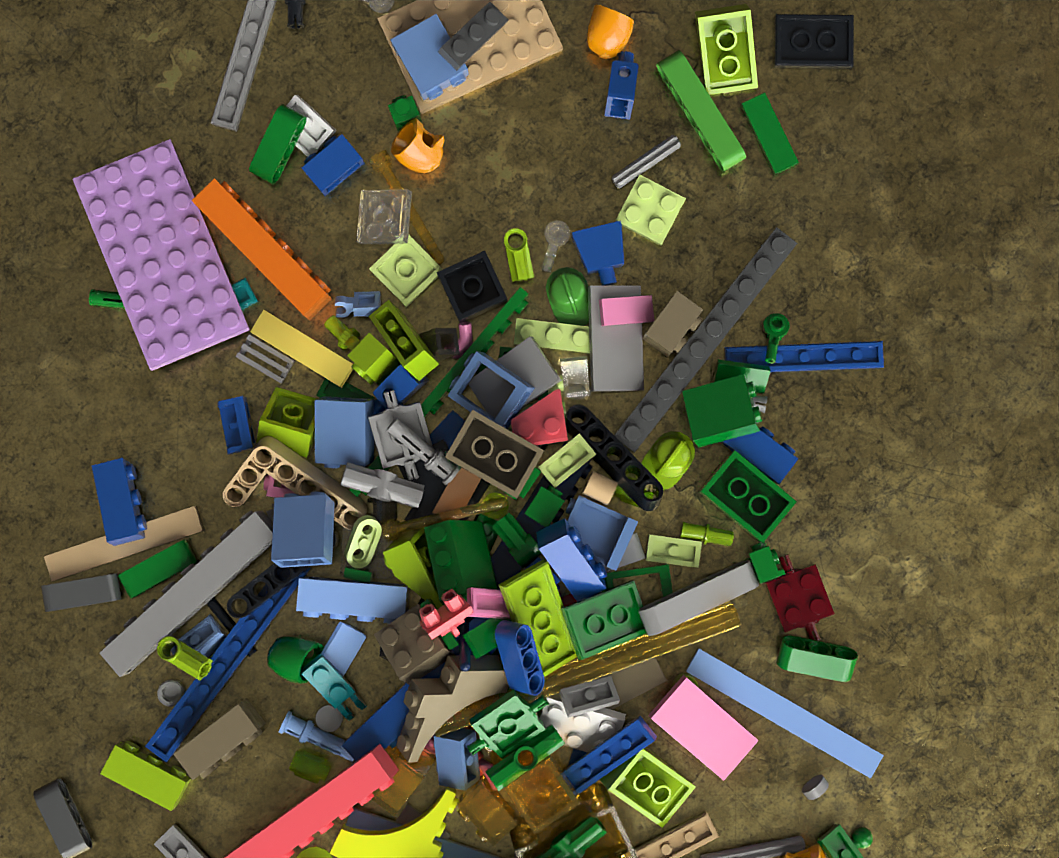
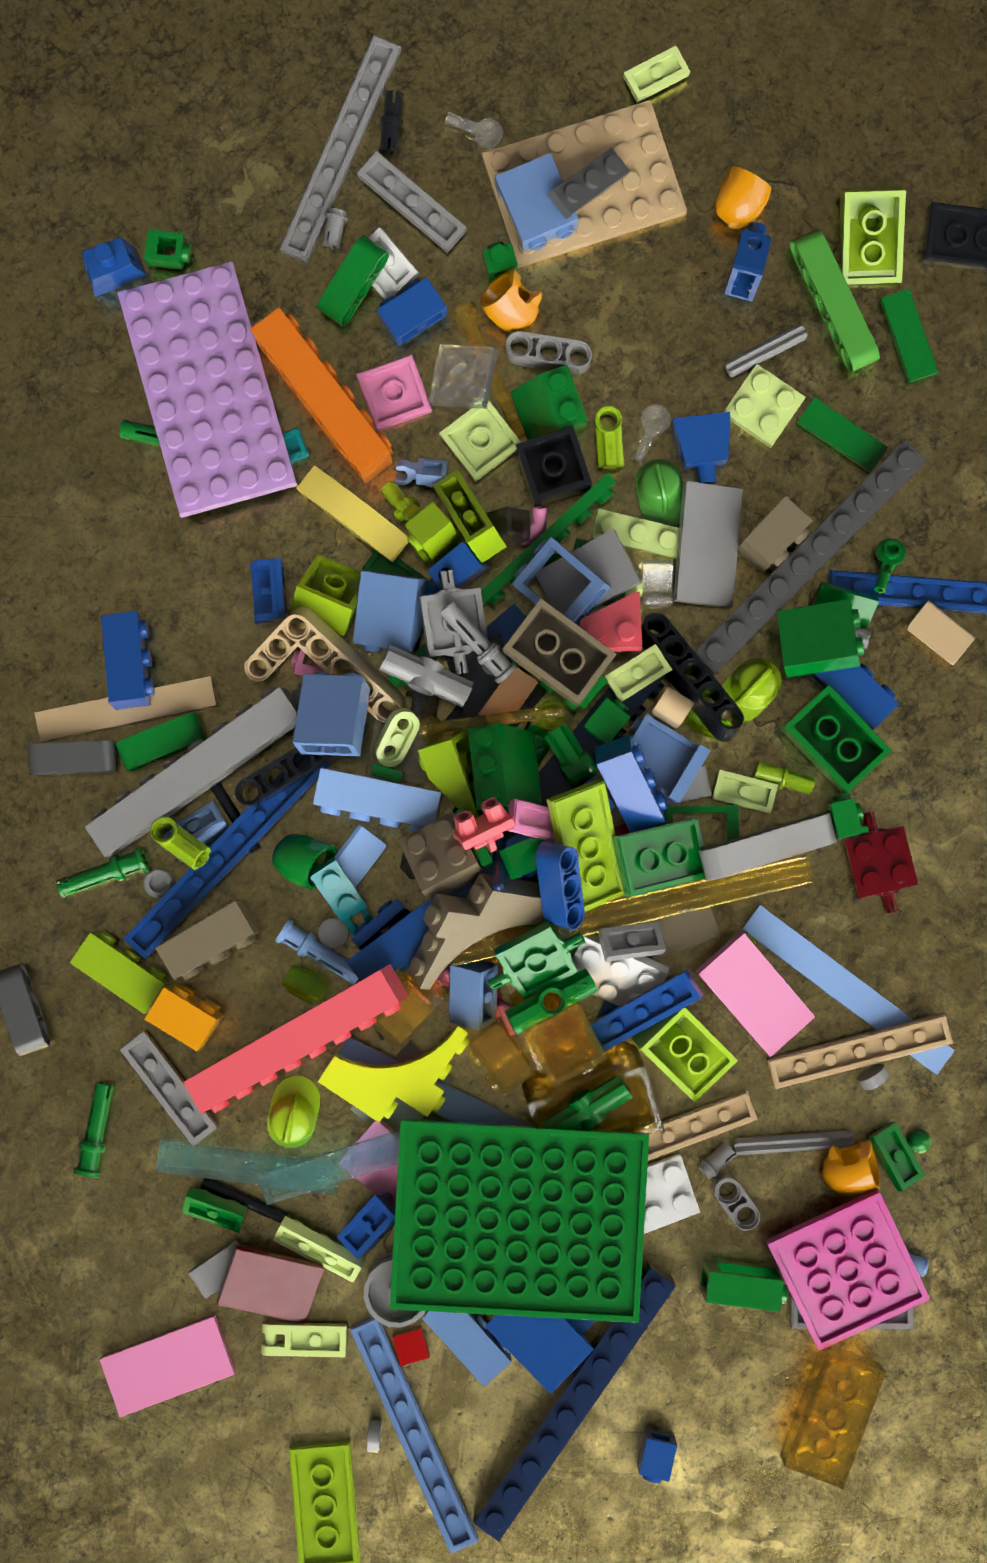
camera: 10 degrees right, 0 degrees up
light grey tile [235,334,295,384] -> none
bright pink tile [599,295,654,326] -> none
beam [776,636,858,682] -> none
none -> green pin [56,846,150,898]
none -> blue torso [82,238,148,297]
none -> green brick [144,229,192,270]
none -> light orange brick [144,982,225,1051]
none -> light grey pin [322,208,348,249]
none -> blue plate [351,899,412,950]
none -> bright pink tile [356,354,432,432]
none -> light grey plate [357,151,467,253]
none -> light grey beam [506,331,592,375]
none -> green slope [510,365,588,441]
none -> tan tile [767,1012,953,1089]
none -> green tile [796,397,888,474]
none -> tan slope [906,600,976,665]

